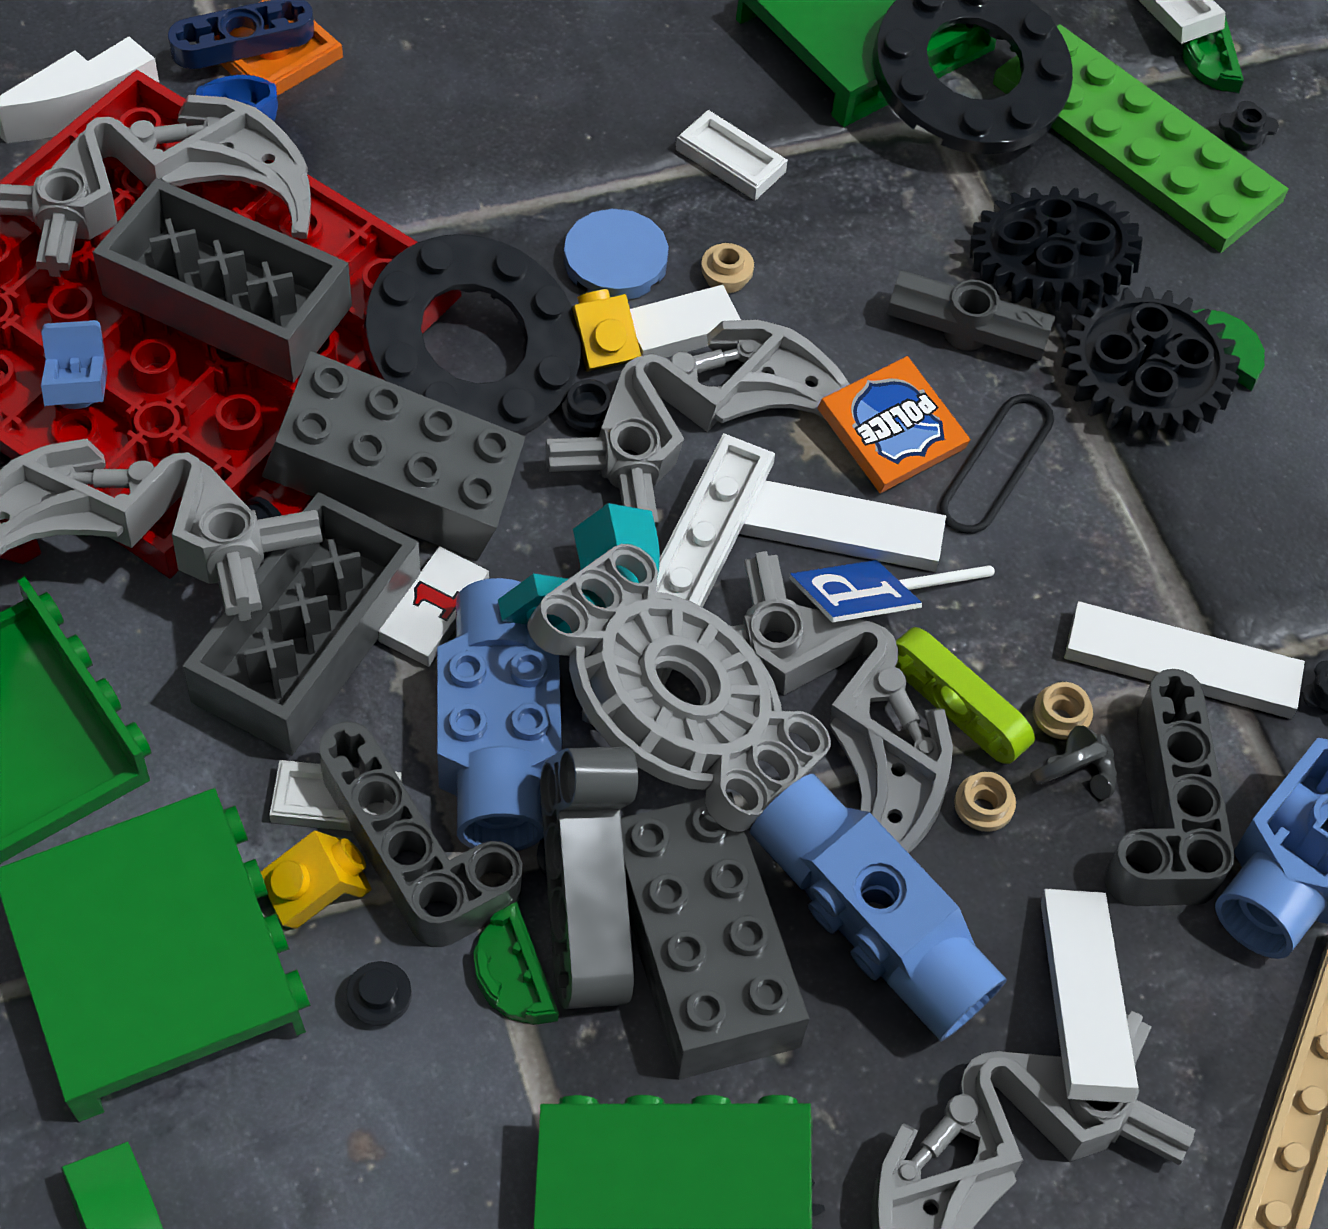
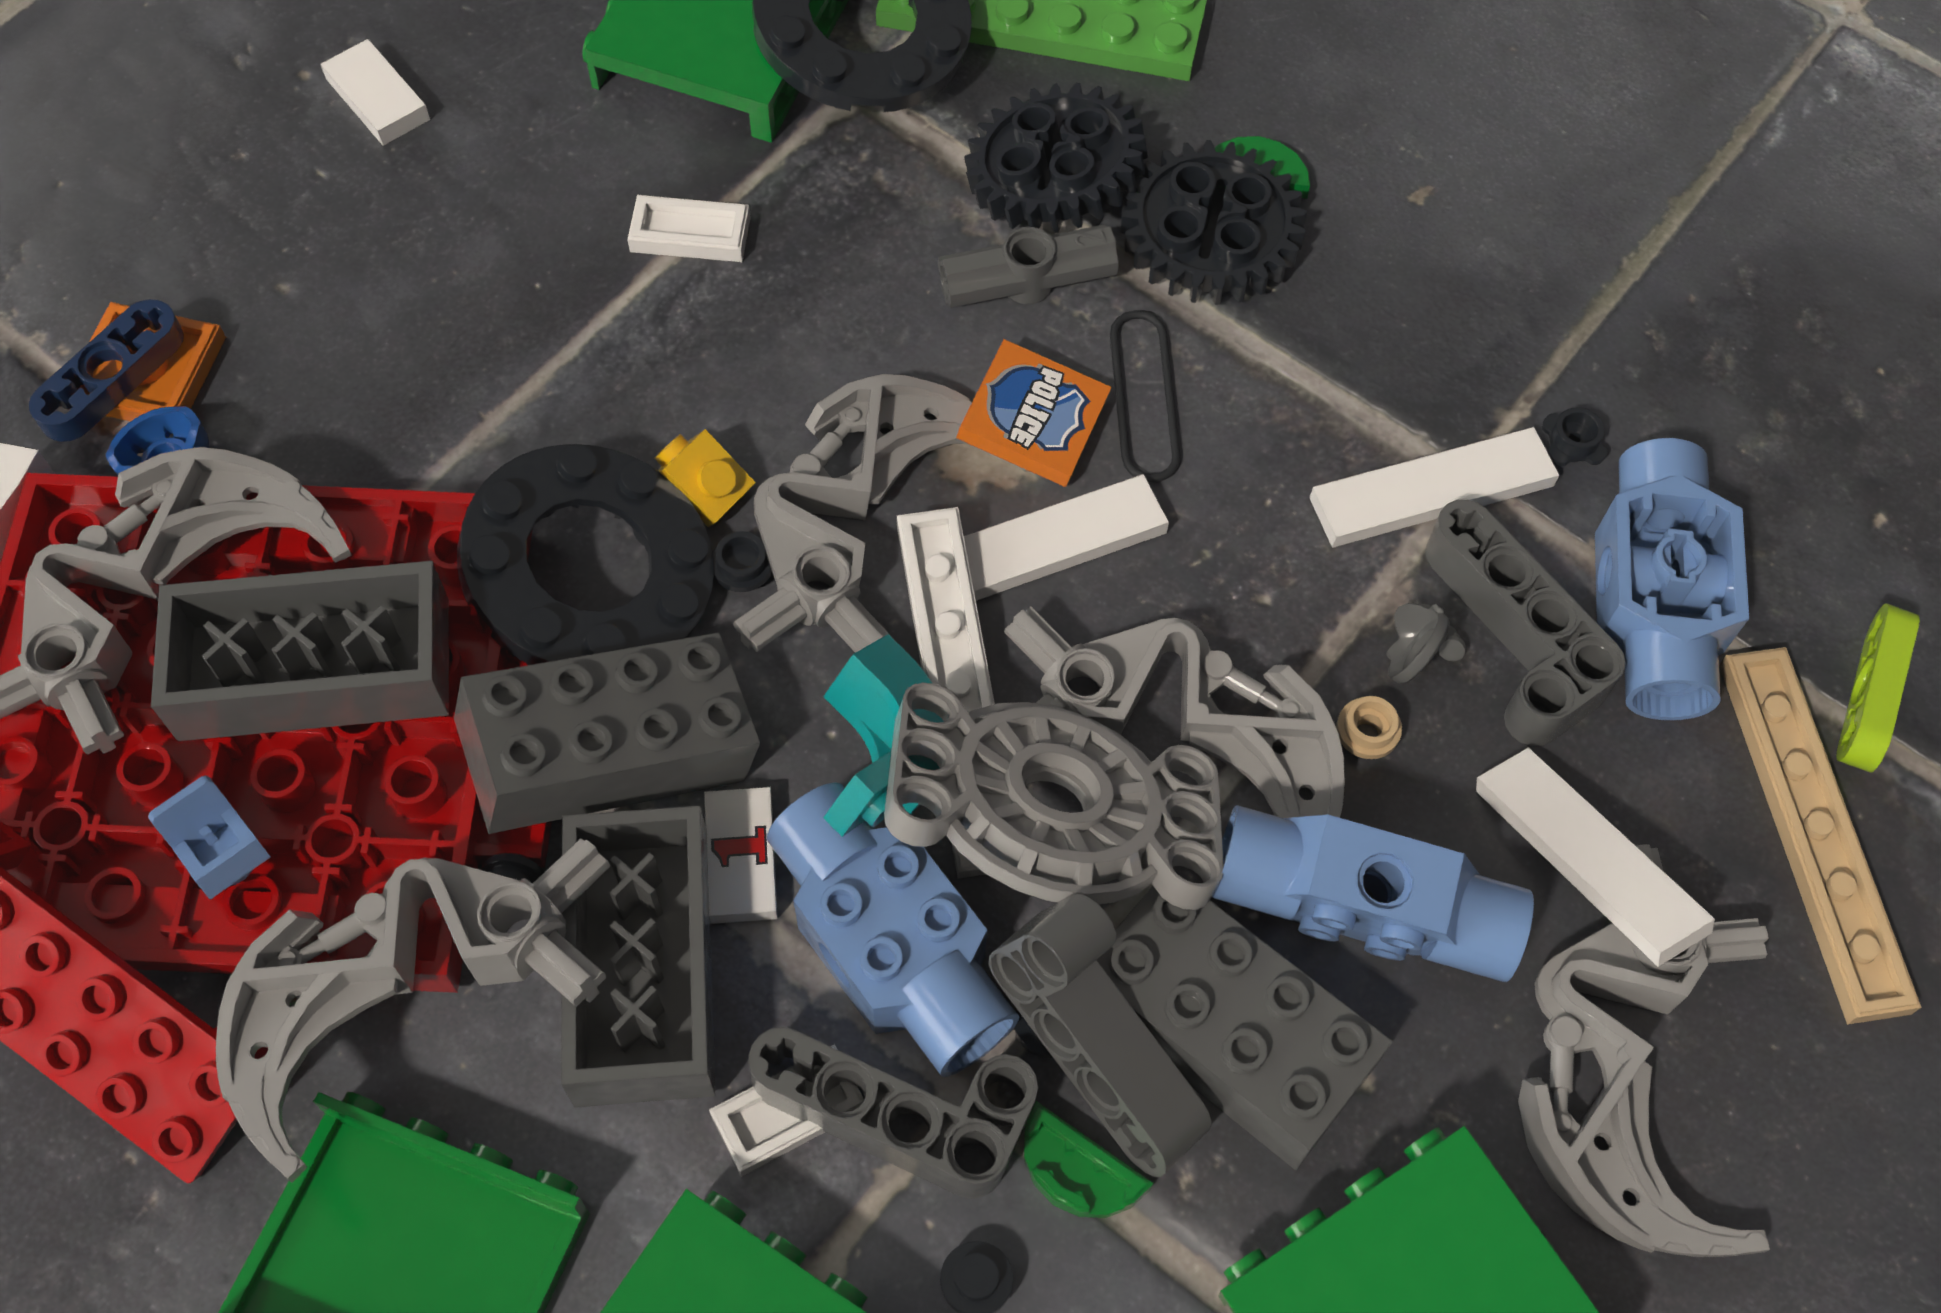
camera: 30 degrees left, 5 degrees up
yellow bracket [260,830,372,929] -> none
medium blue tile [563,208,669,300] -> none
white tile [630,285,741,358] -> none
tan plate [701,243,754,293] -> none
piece [789,560,995,623] -> none
lime beam [896,627,1035,764] -> none
tan plate [1033,682,1093,740] -> none

